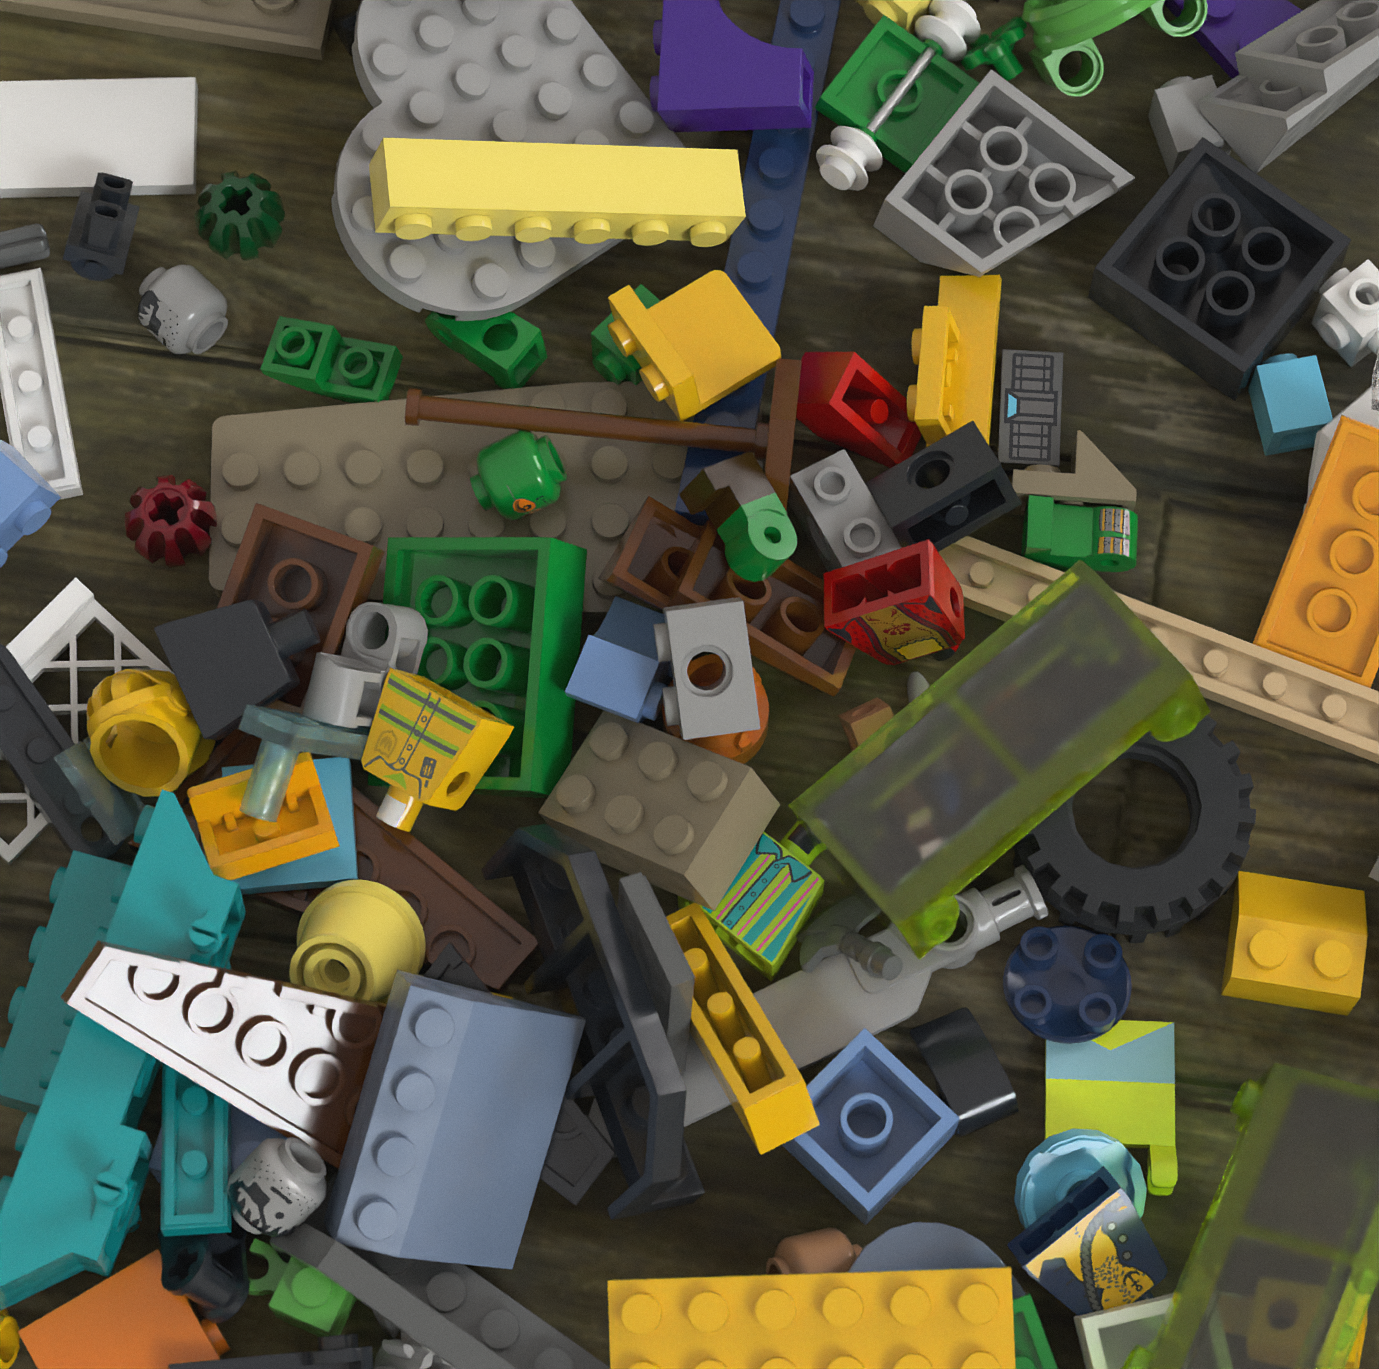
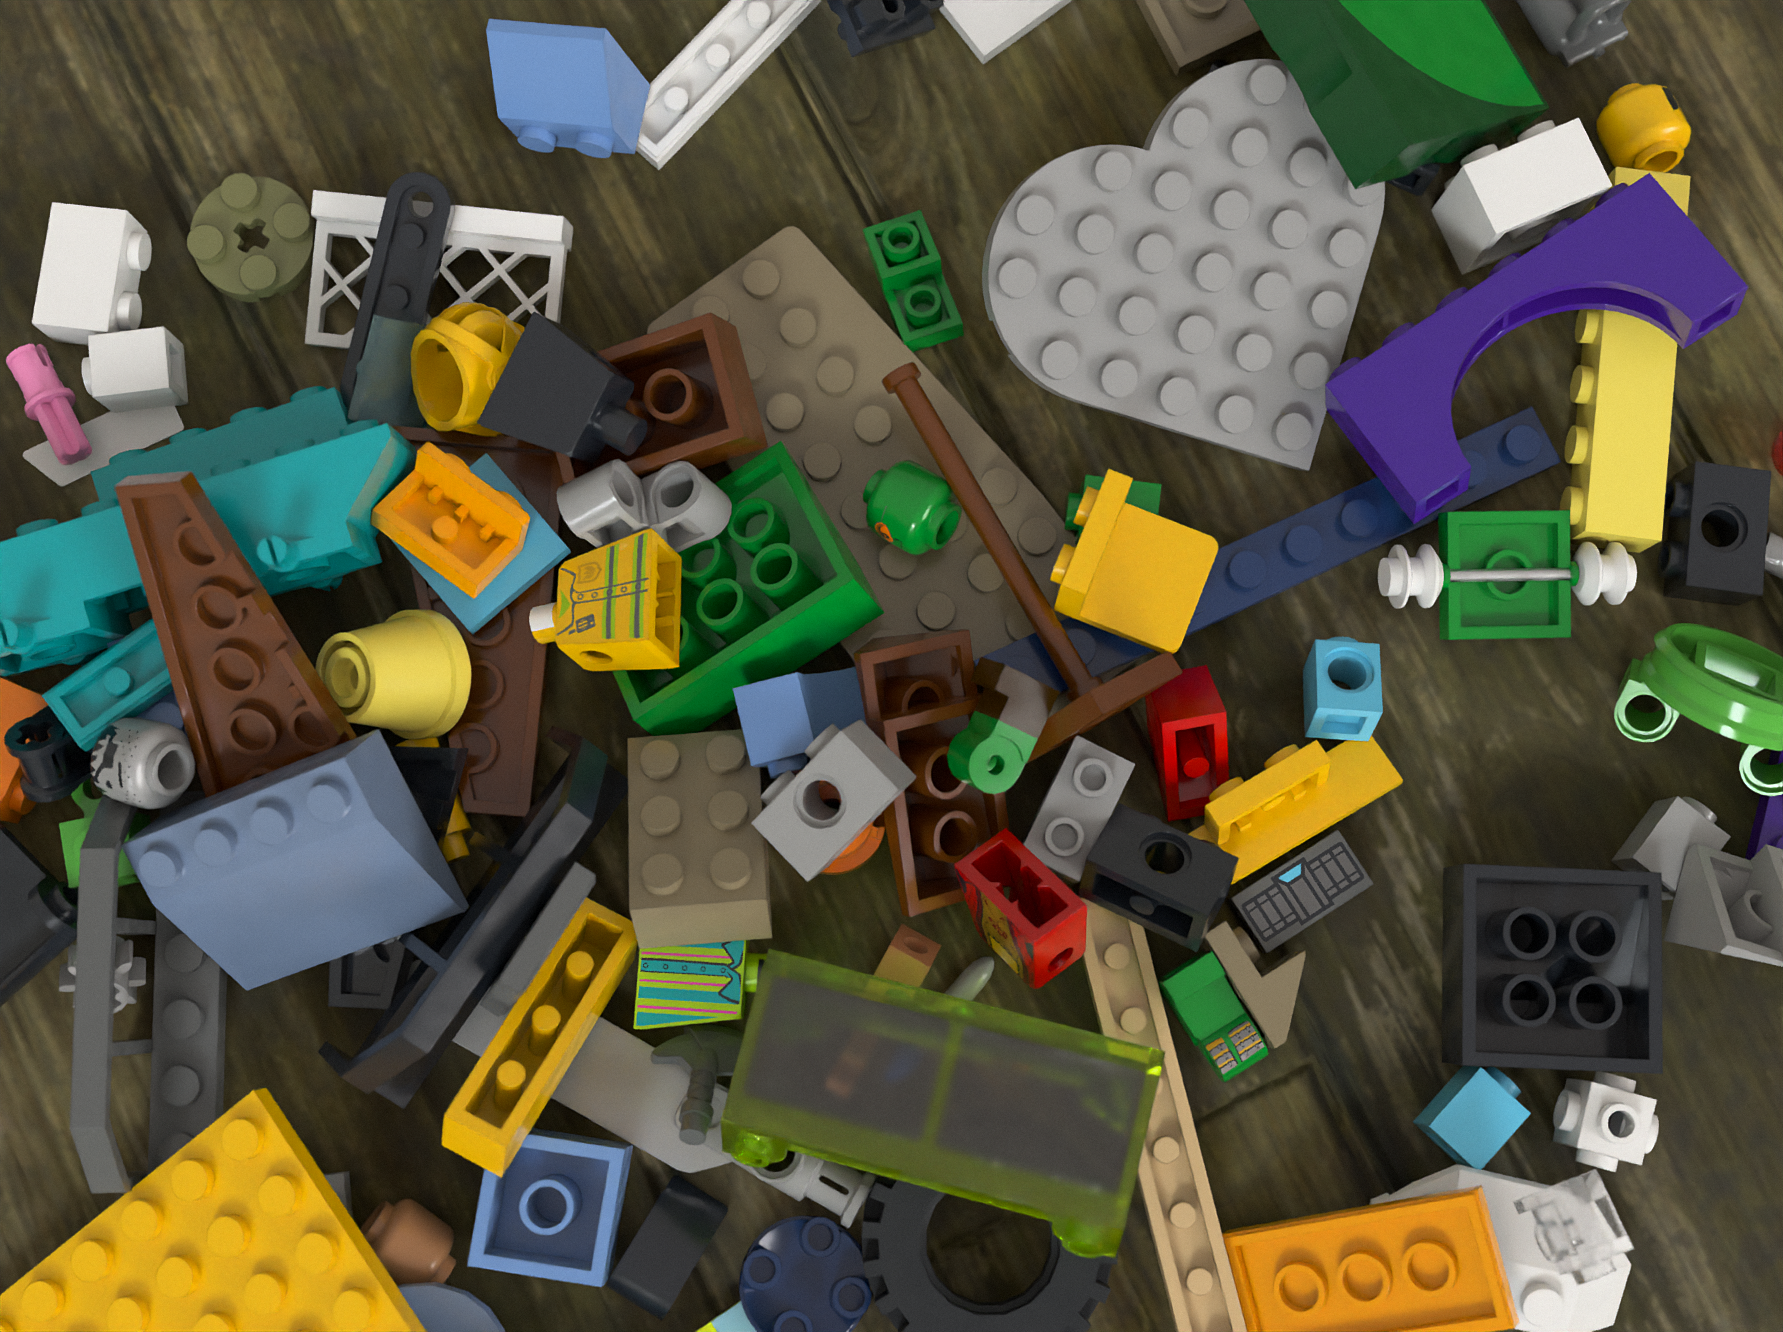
camera: 50 degrees right, 10 degrees up
dark red piece [124,474,217,568] -> none
light grey head [137,265,228,354] -> none
dark green piece [194,170,285,261] -> none
clear light blue piece [239,704,370,822] -> none
light yellow brick [369,138,746,247] -> none
green leg [425,311,548,389] -> none
light grey wedge [873,69,1135,277] -> none
green plant [960,16,1028,81] -> none
none -> medium azure brick [1303,637,1383,741]

